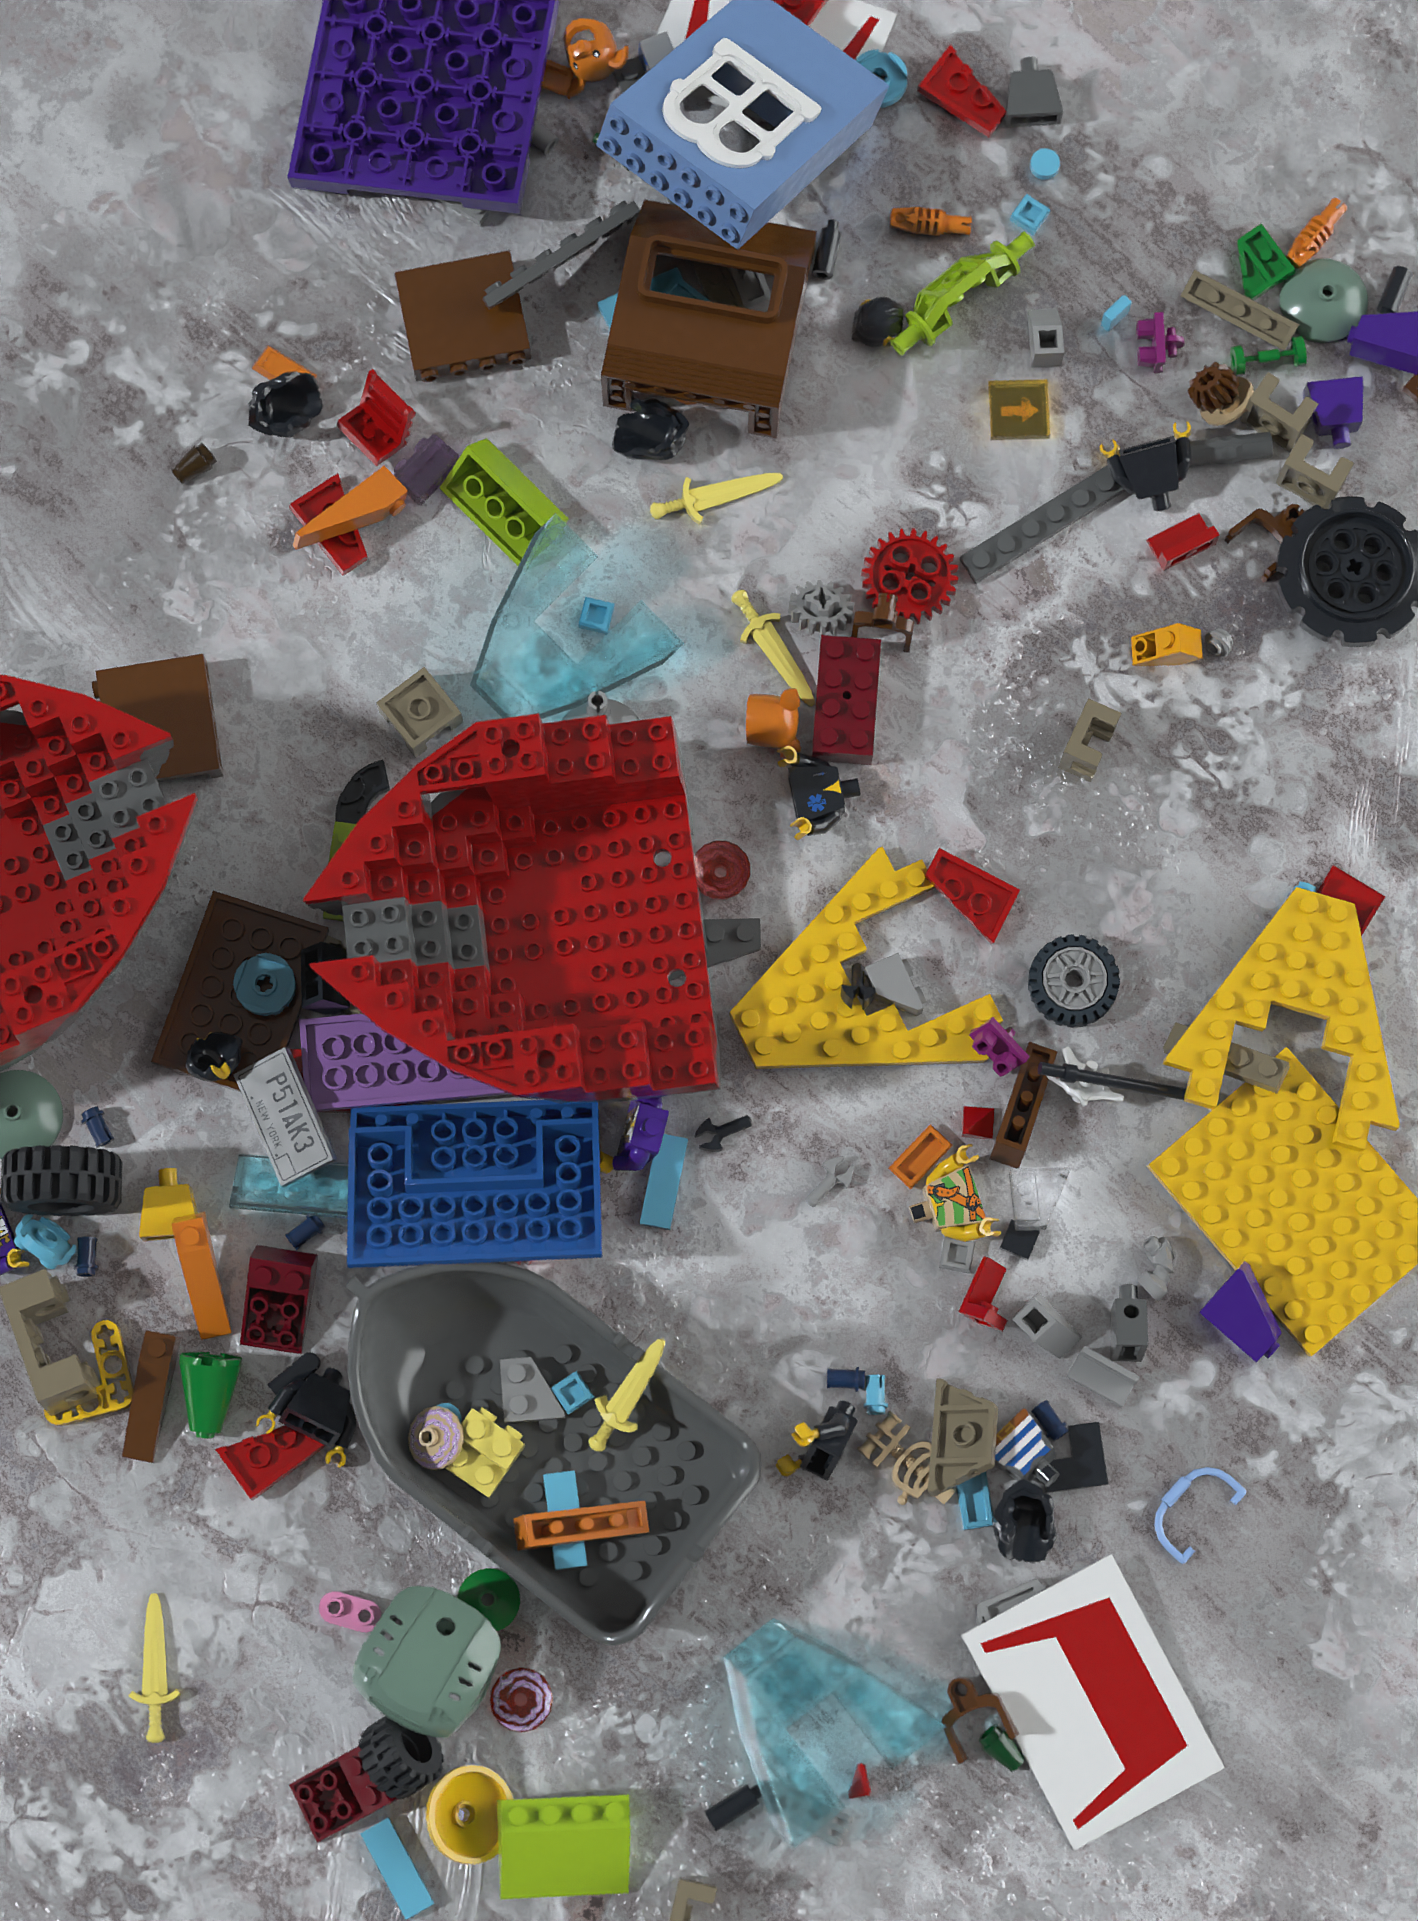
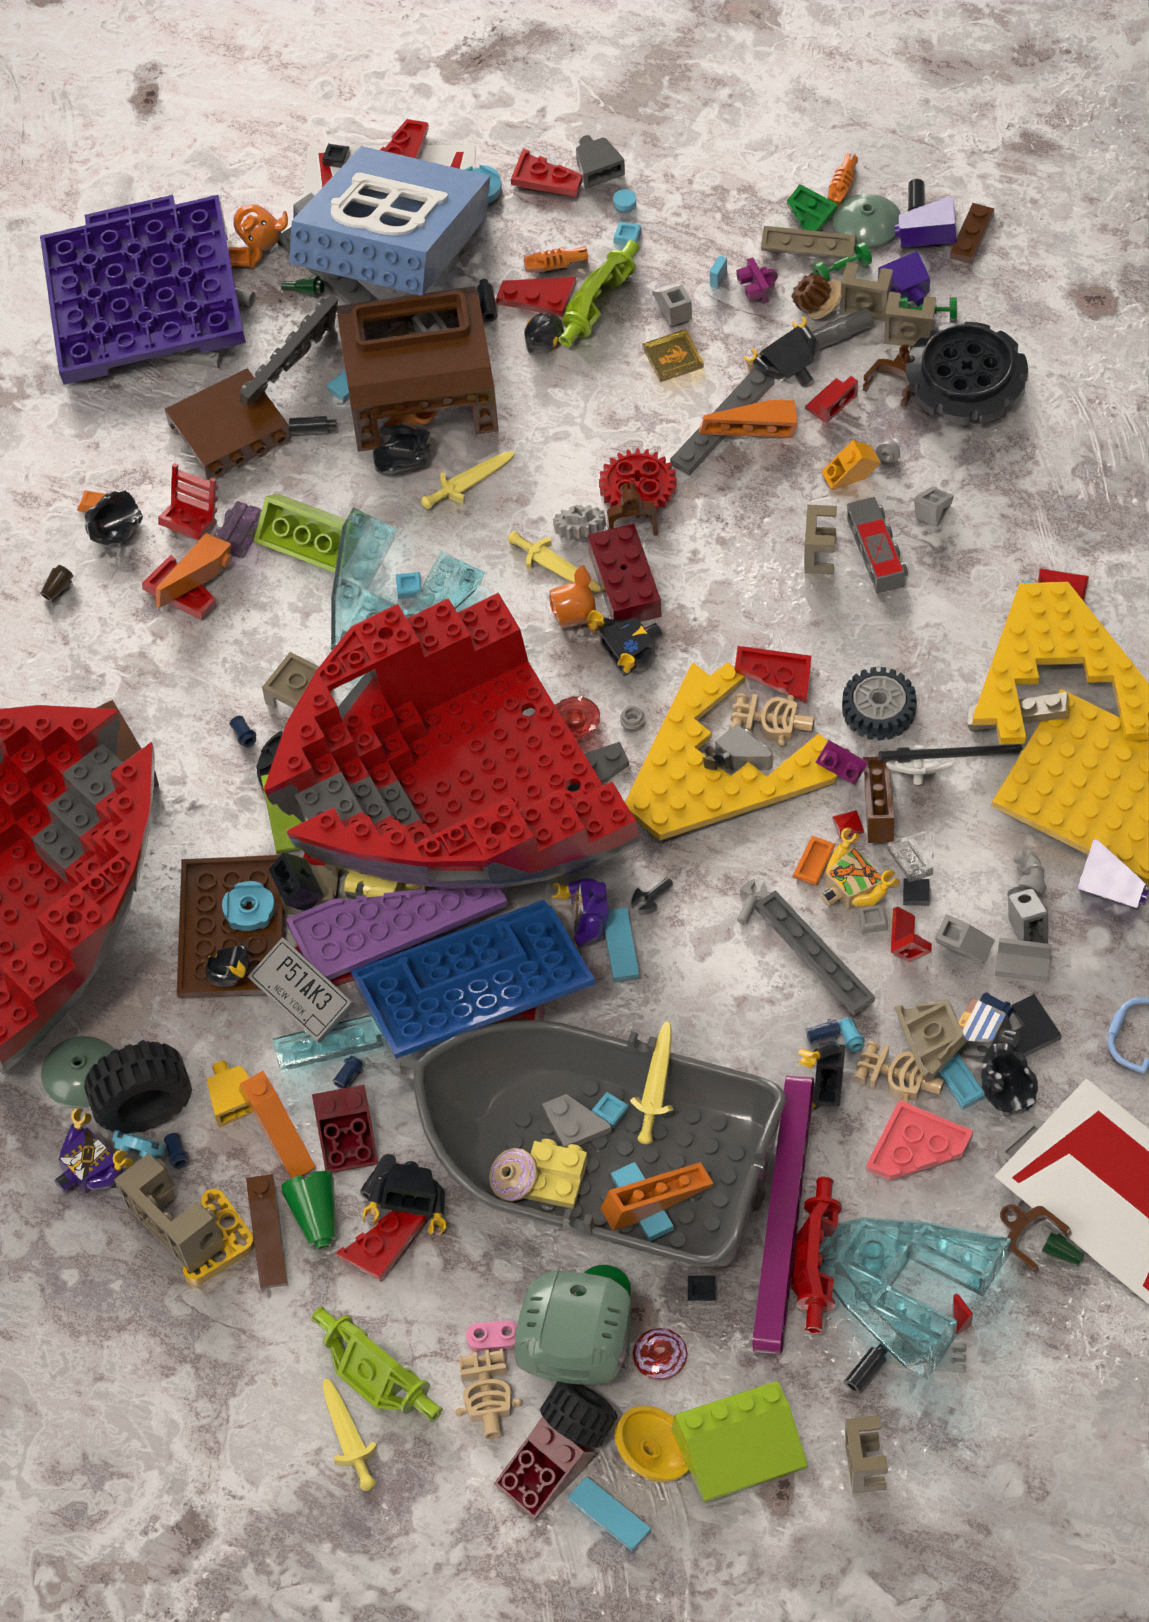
camera: 15 degrees left, 20 degrees down
none -> dark blue pin [229,715,256,747]
none -> black cylinder [289,416,337,435]
none -> lime plate [311,1306,443,1422]
none -> tan torso [455,1349,523,1439]
none -> red wing [496,277,576,318]
none -> light grey plate [620,706,645,730]
none -> black tile [688,1275,715,1305]
none -> orange slope [699,399,798,438]
none -> tan torso [729,693,814,746]
none -> magenta beam [753,1075,814,1354]
none -> dark grey plate [755,890,875,1016]
none -> red plate [791,1176,842,1334]
none -> dark grey brick [846,497,908,594]
none -> coral plate [866,1100,973,1181]
none -> green wheel [900,297,957,321]
none -> light grey slope [914,486,954,526]

